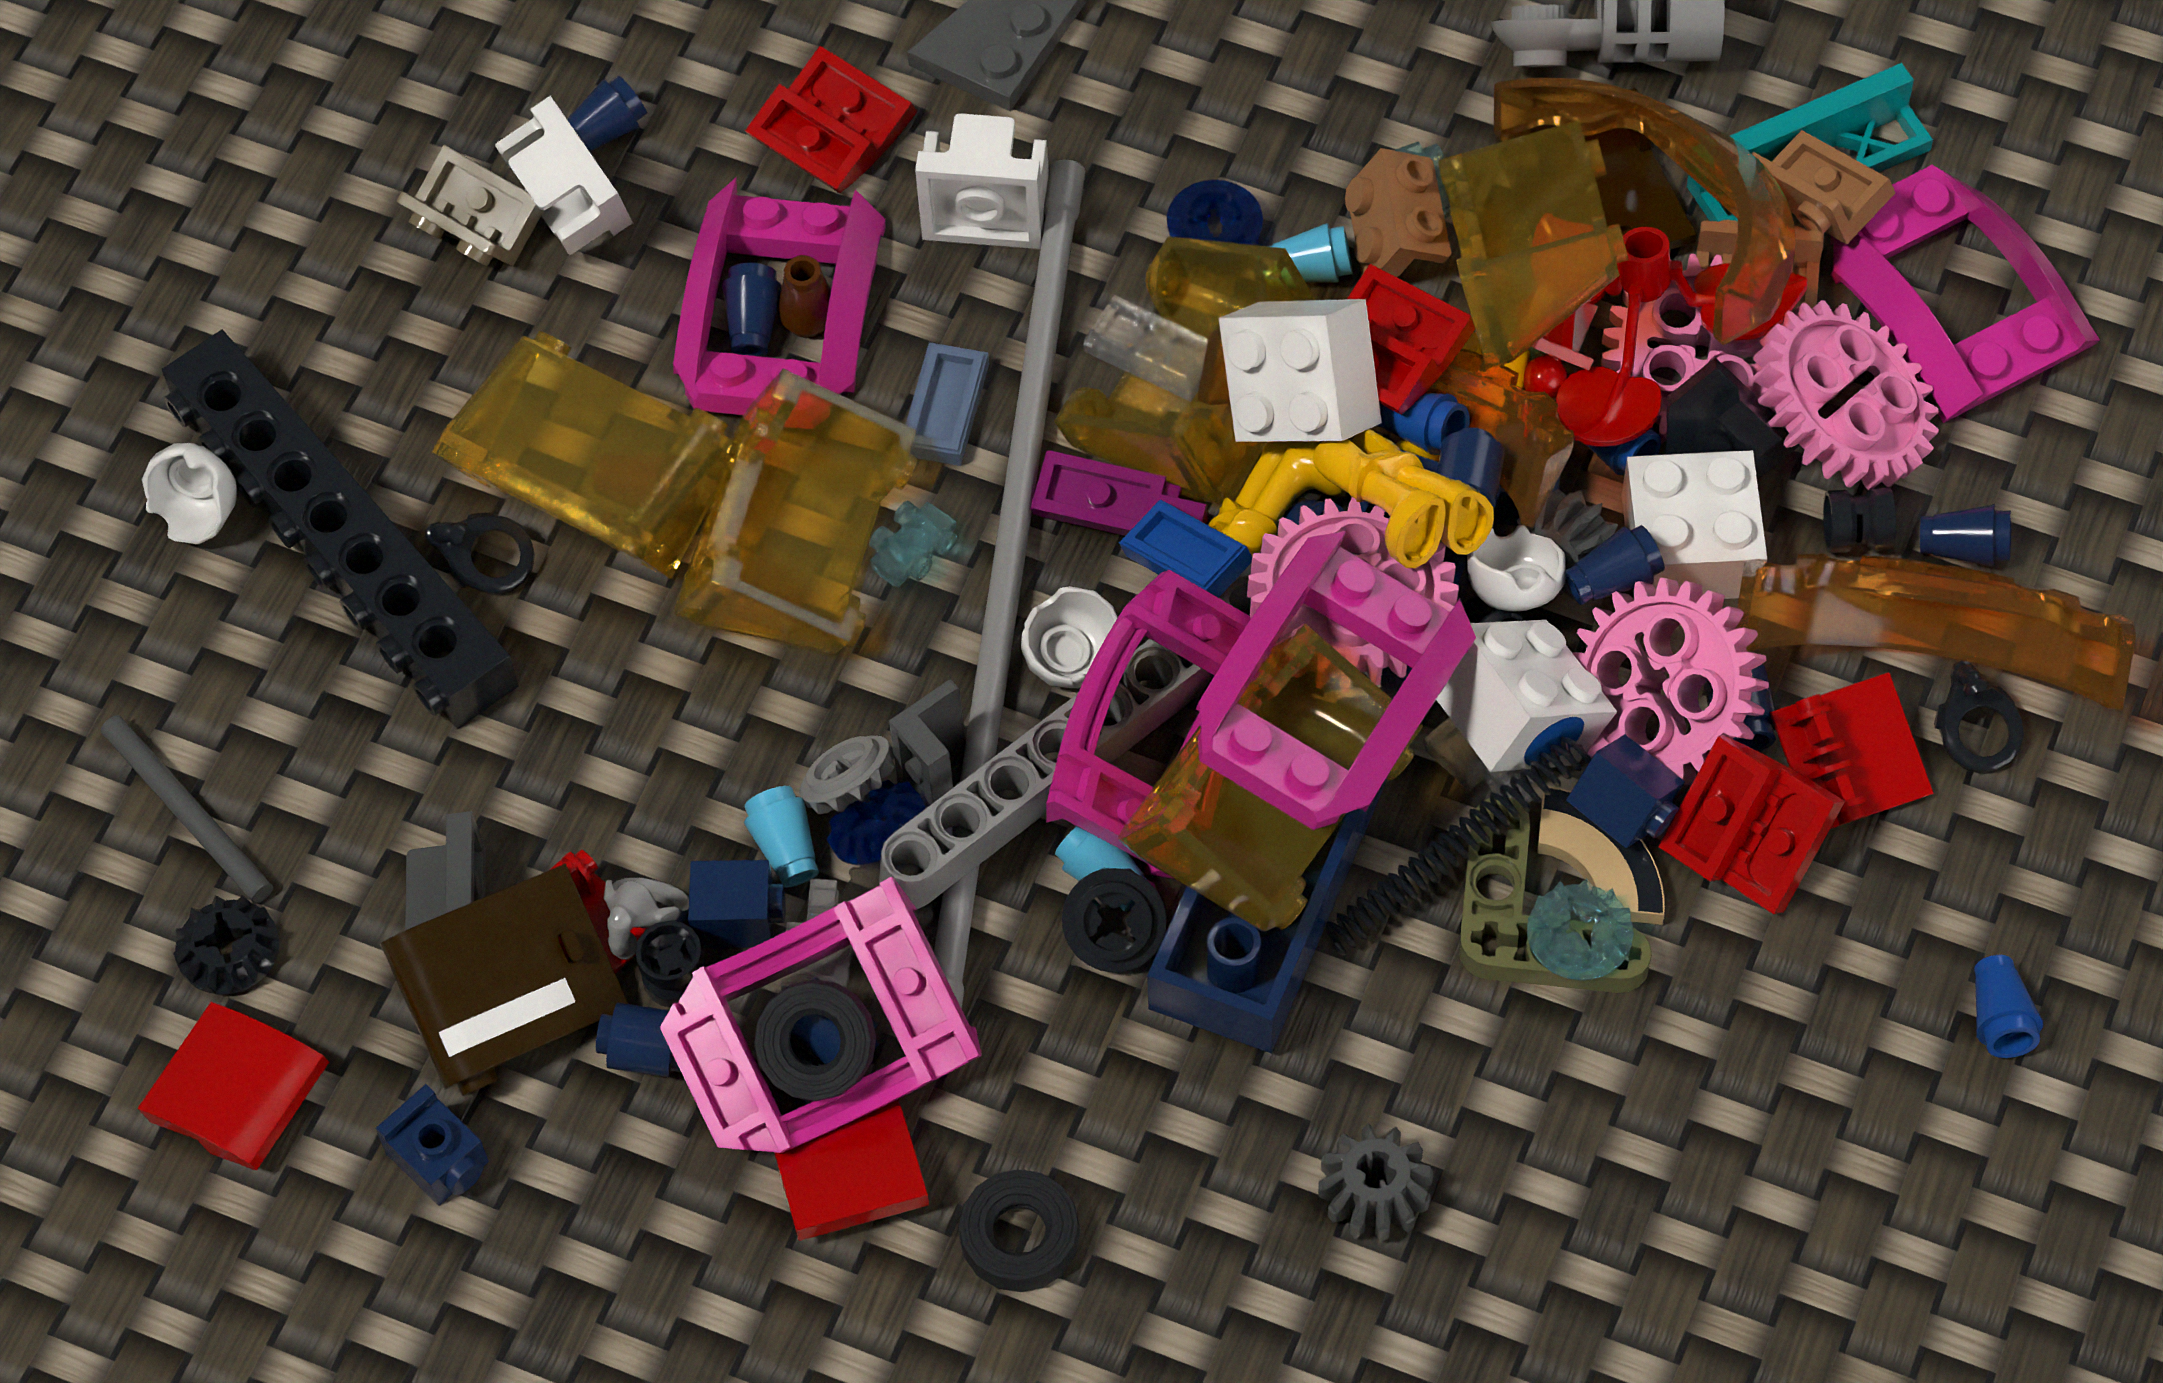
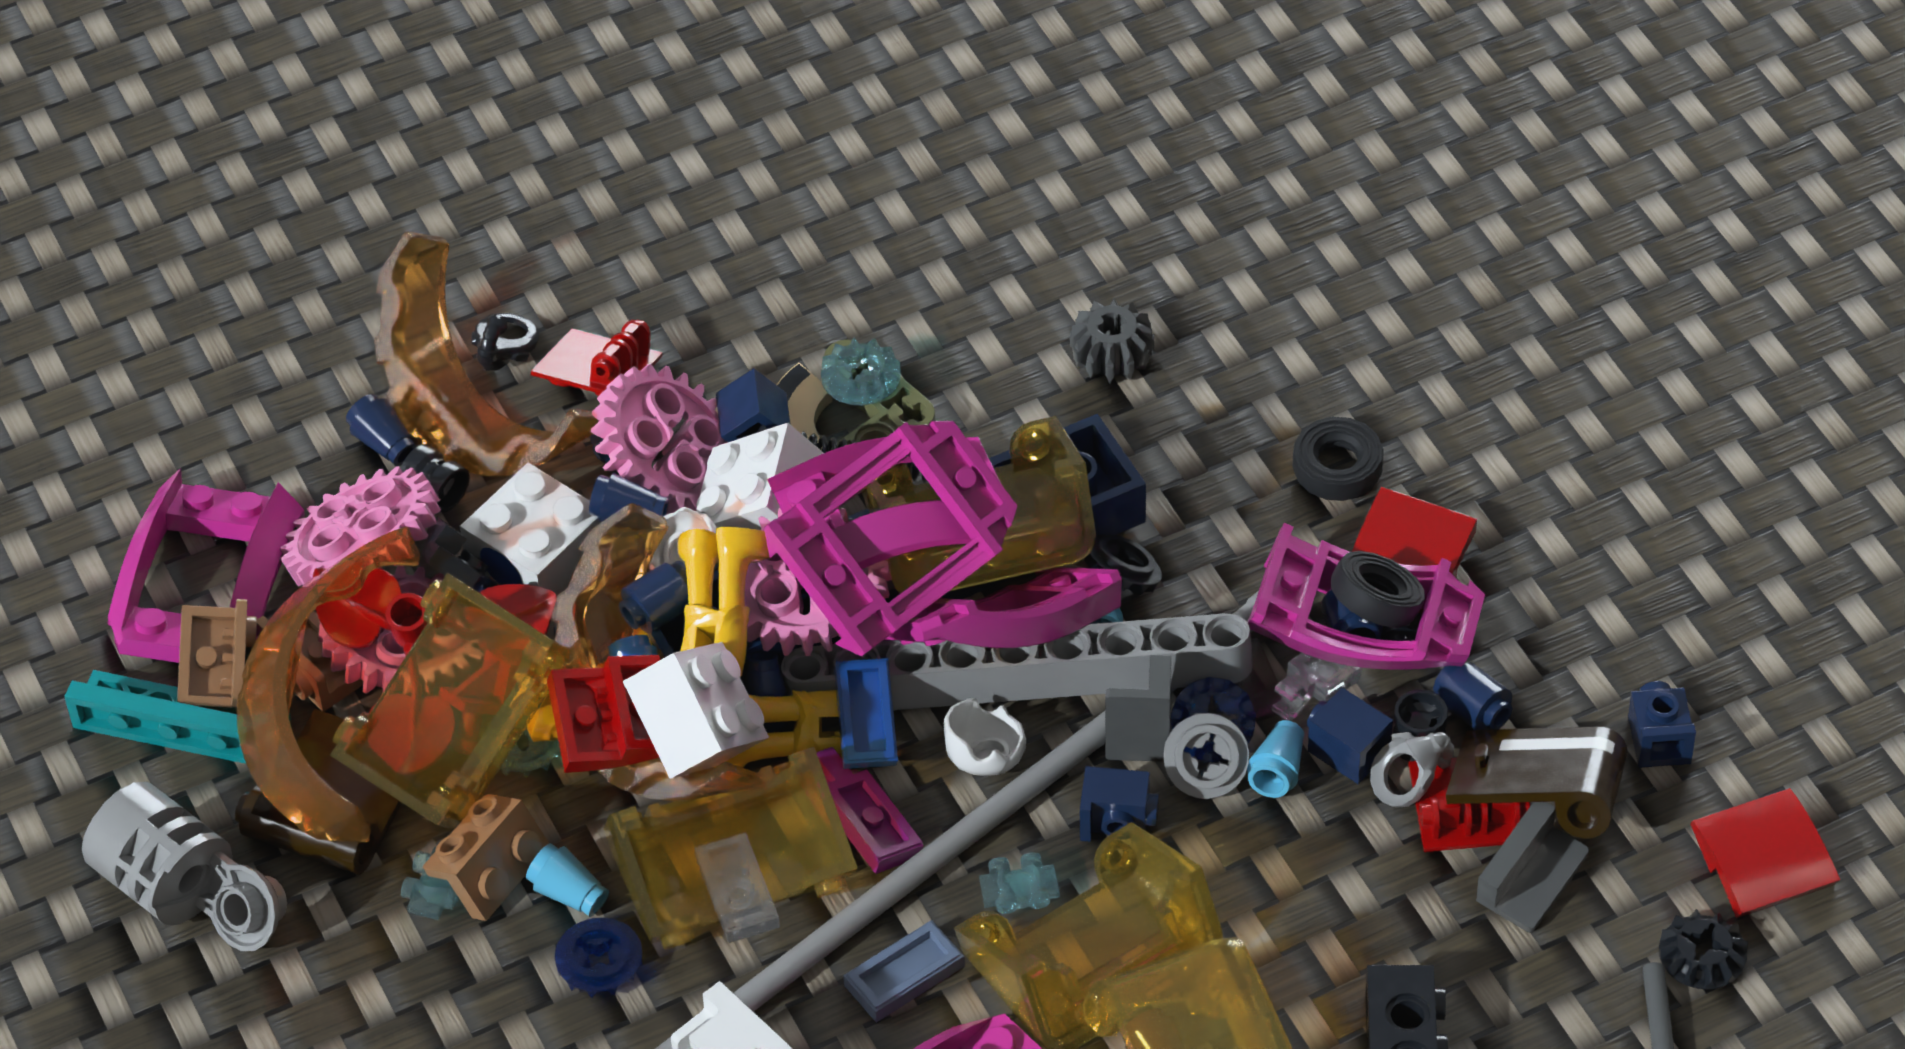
camera: 140 degrees left, 10 degrees down
red slope [1659,735,1845,914] -> none
blue cone [1974,955,2043,1058] -> none
none -> dark pink wedge [764,421,1018,657]
none -> dark blue brick [1080,766,1159,842]

